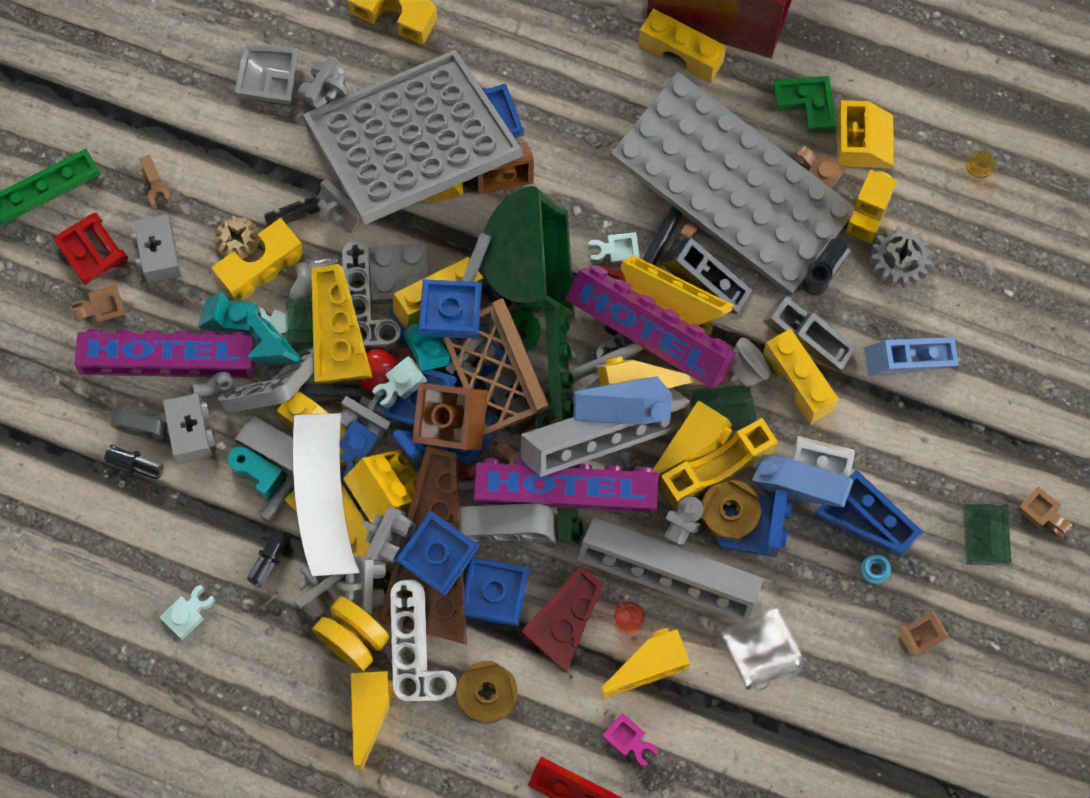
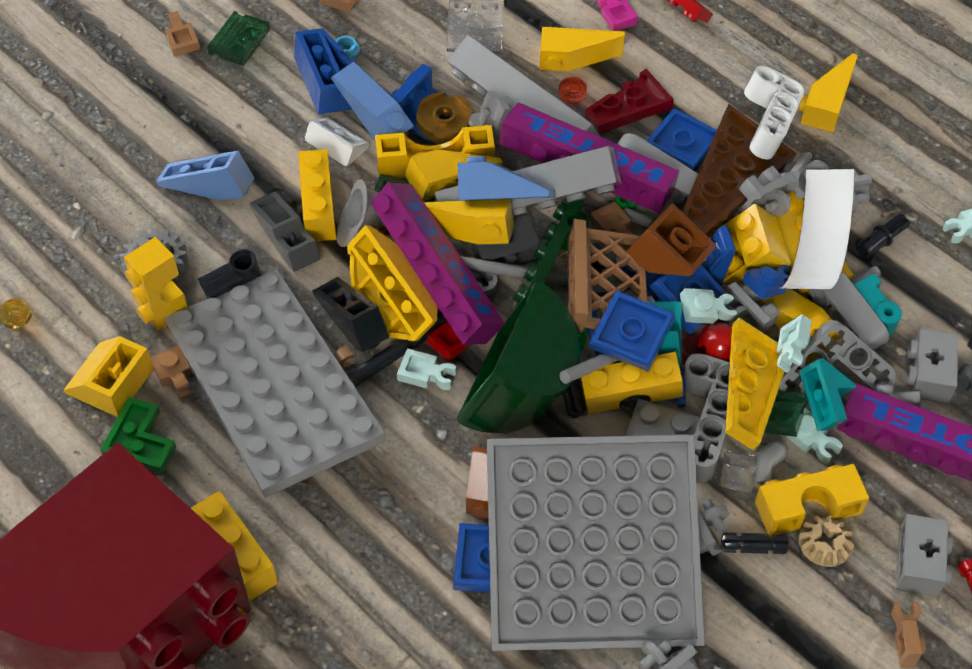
camera: 155 degrees left, 15 degrees down
teal slope [198,292,260,335] -> none
yellow wheel [312,596,391,672] -> none
blue plate [395,511,480,596] -> none
pearl gold plate [456,661,518,724] -> none
none -> light aqua plate [777,314,812,373]

